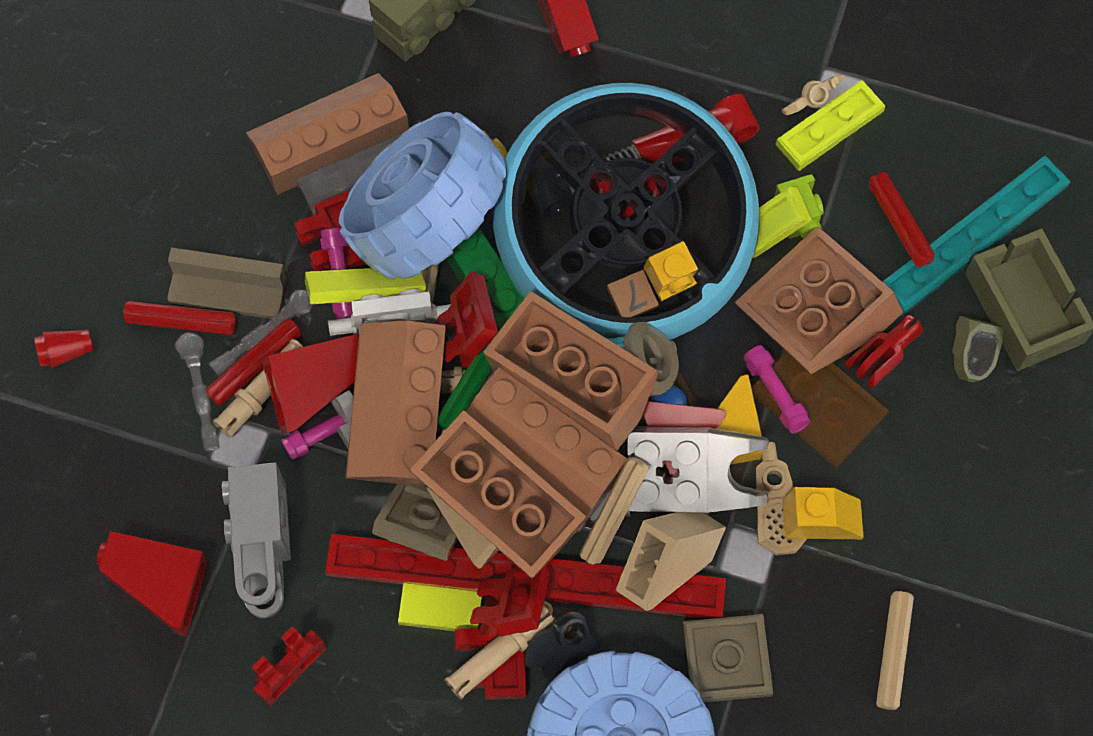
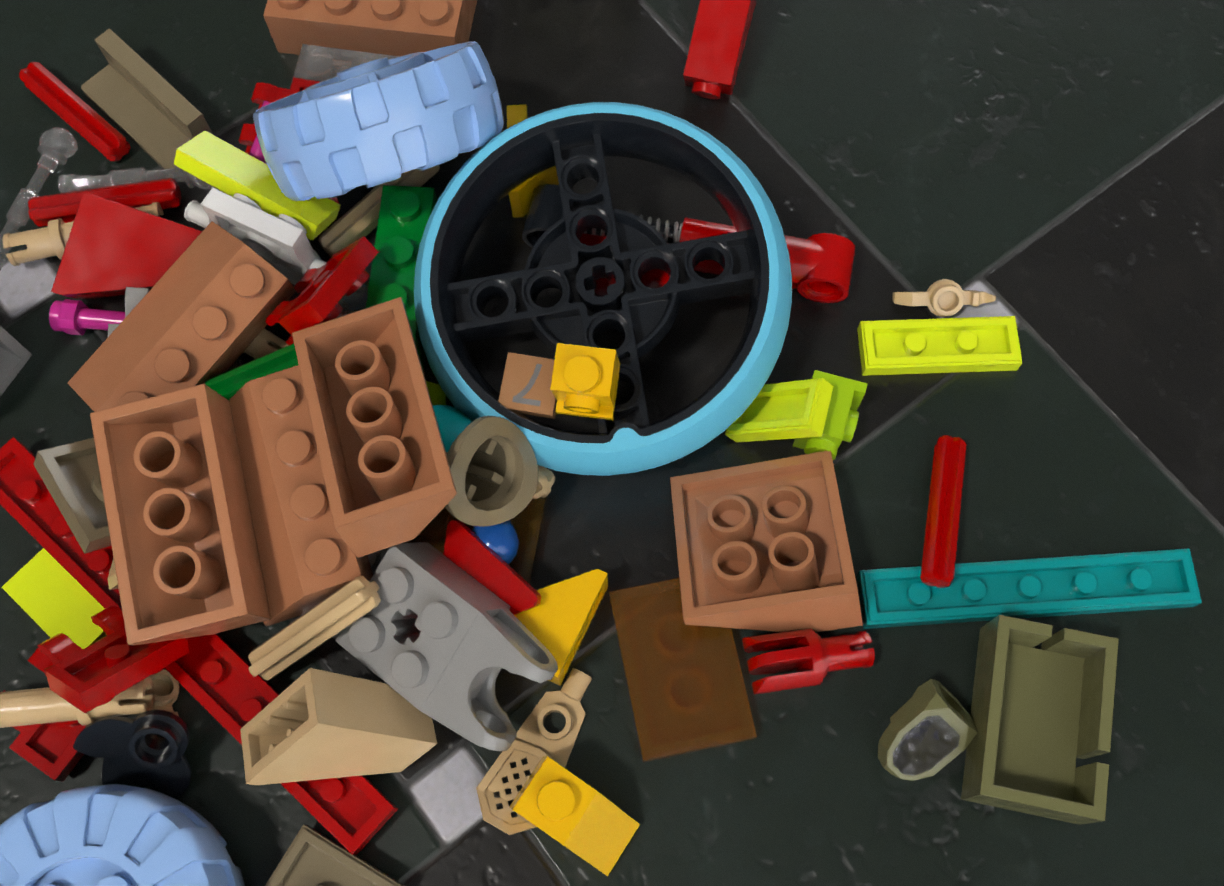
camera: 35 degrees right, 0 degrees up
dark pink bar [744,345,810,434] -> none

